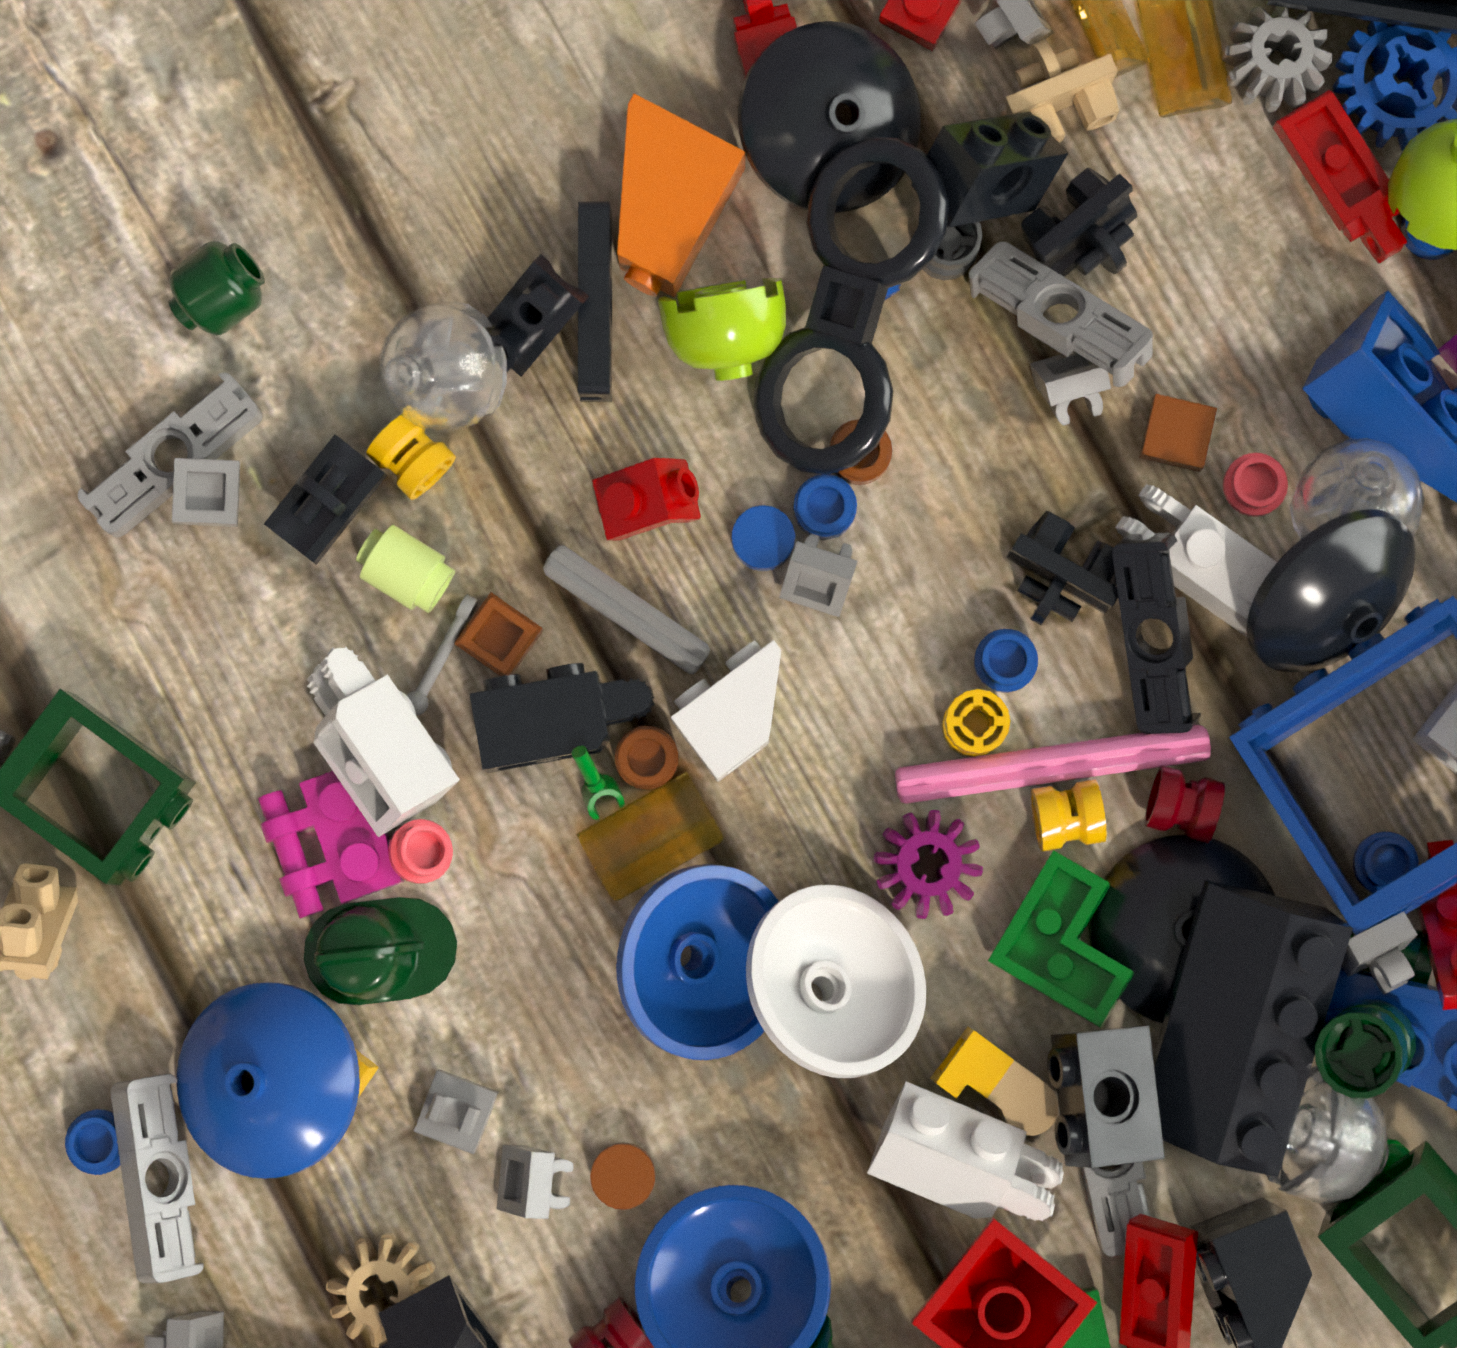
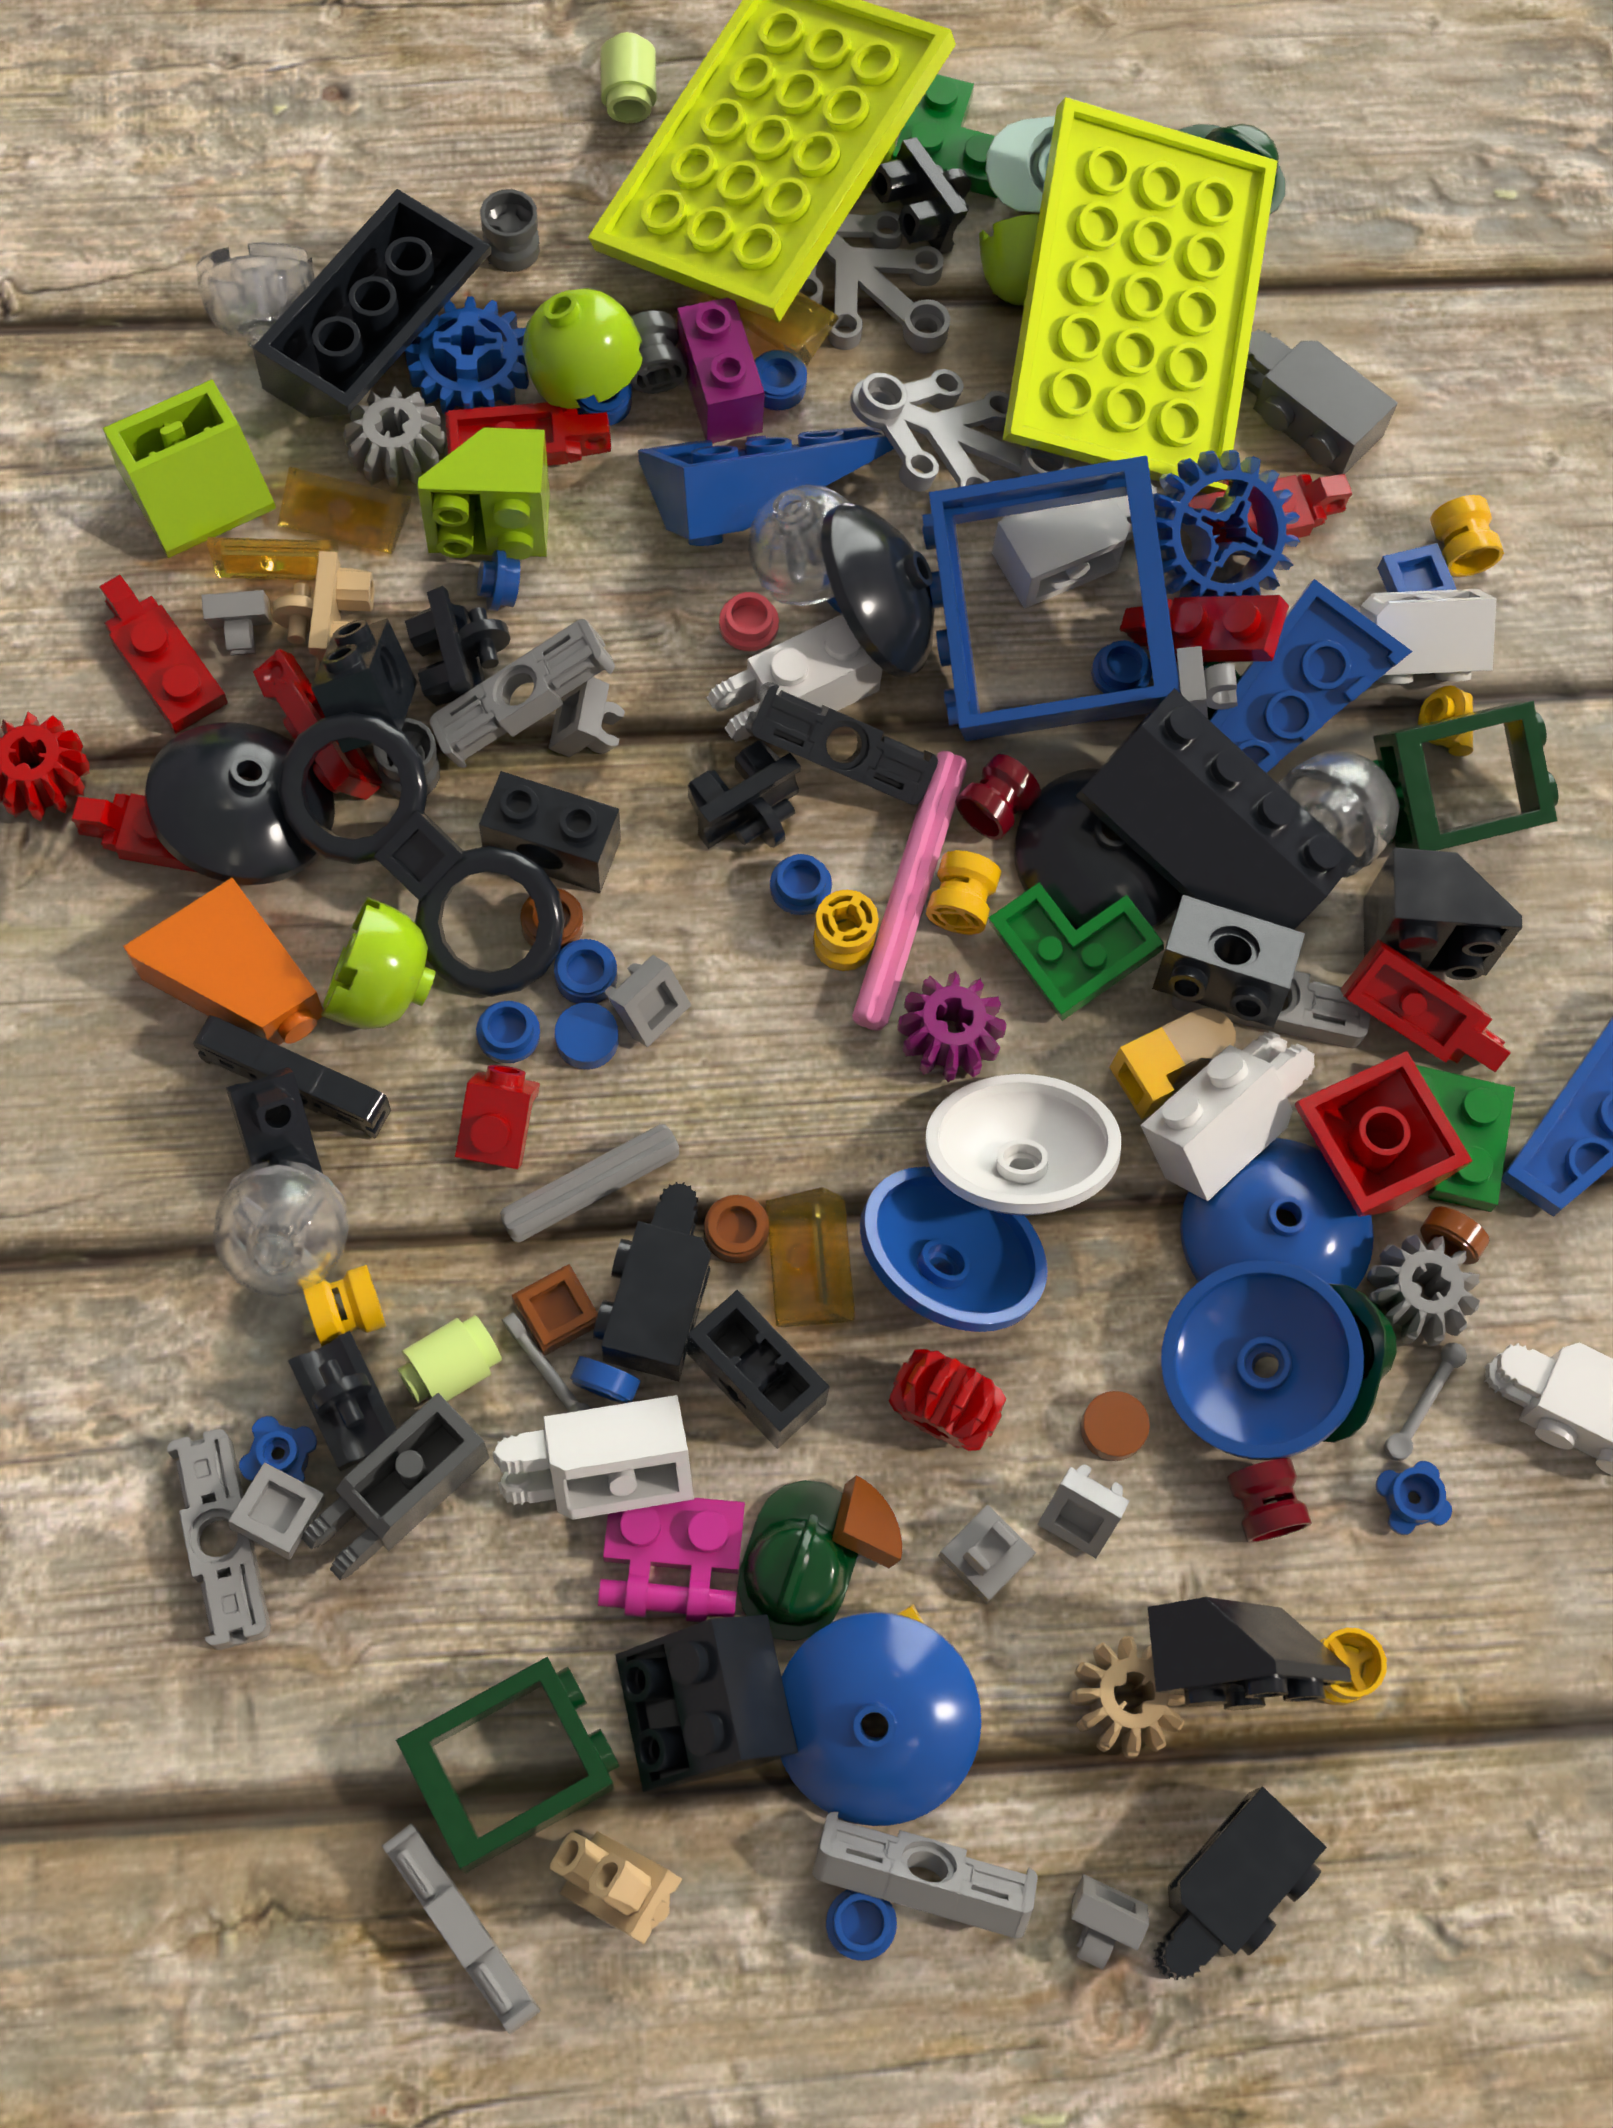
camera: 75 degrees left, 15 degrees down
dark green head [168,241,265,336] -> none
coral plate [388,819,453,884] -> none
green hand [571,746,625,820] -> none
white slope [671,640,781,782] -> none
dark orange tile [1139,394,1217,472] -> none
dark green wheel [1315,999,1416,1099] -> none
none -> blue plate [239,1416,317,1483]
none -> red hinge [253,649,382,800]
none -> dark grey hinge [301,1393,490,1580]
none -> lime slope [418,428,550,560]
none -> blue plate [476,1001,540,1063]
none -> blue plate [477,550,520,611]
none -> black brick [479,771,621,893]
none -> blue tile [570,1356,641,1404]
none -> black slope [615,1615,798,1792]
none -> black brick [687,1290,830,1449]
none -> dark orange tile [832,1475,902,1569]
none -> red gear [888,1349,1006,1451]
none -> blue dish [1180,1138,1374,1289]

